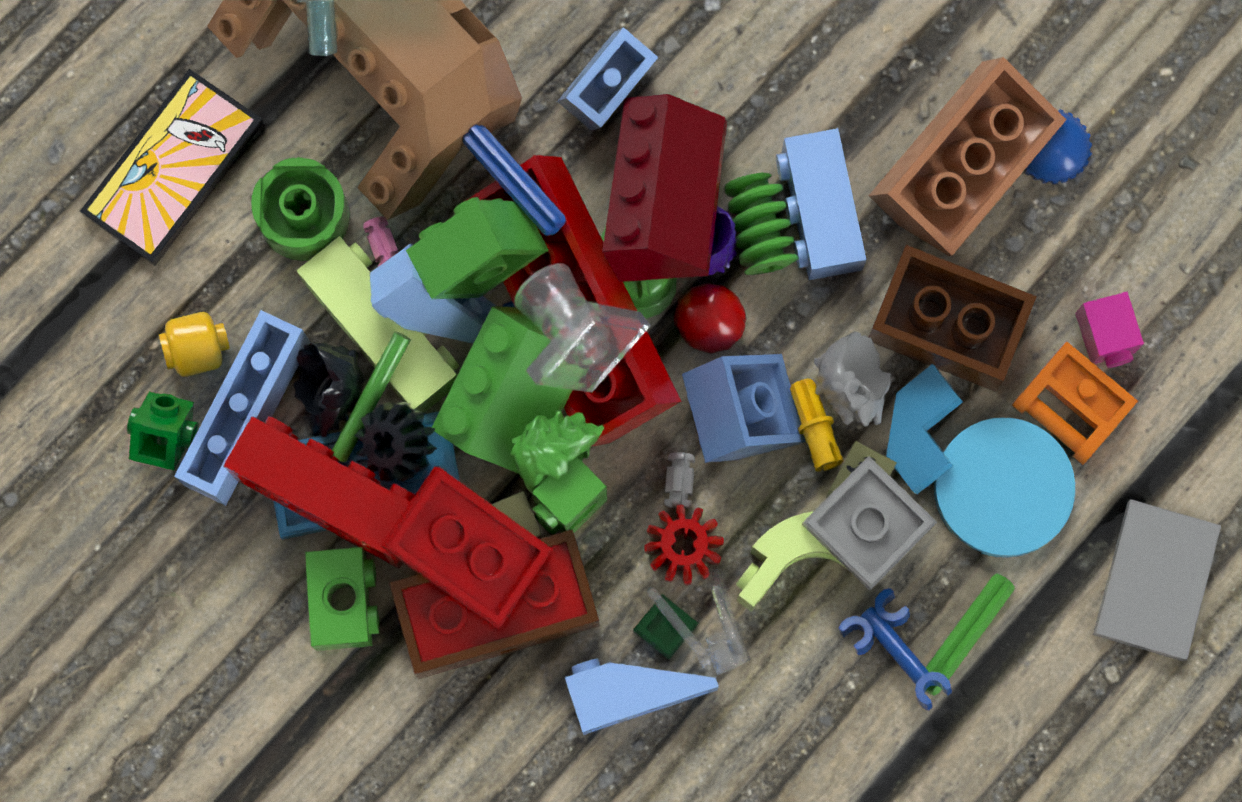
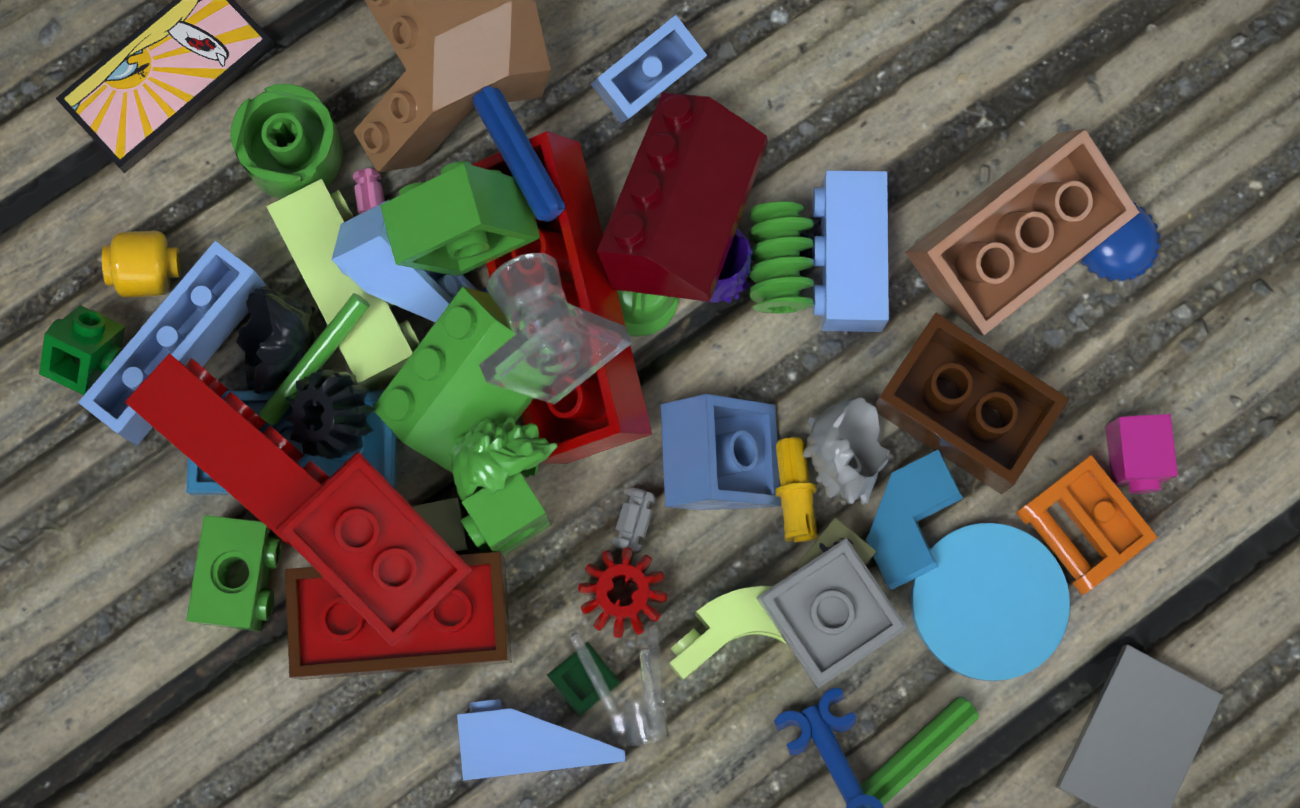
camera: 10 degrees right, 0 degrees up
red hair [674,283,747,354] -> none

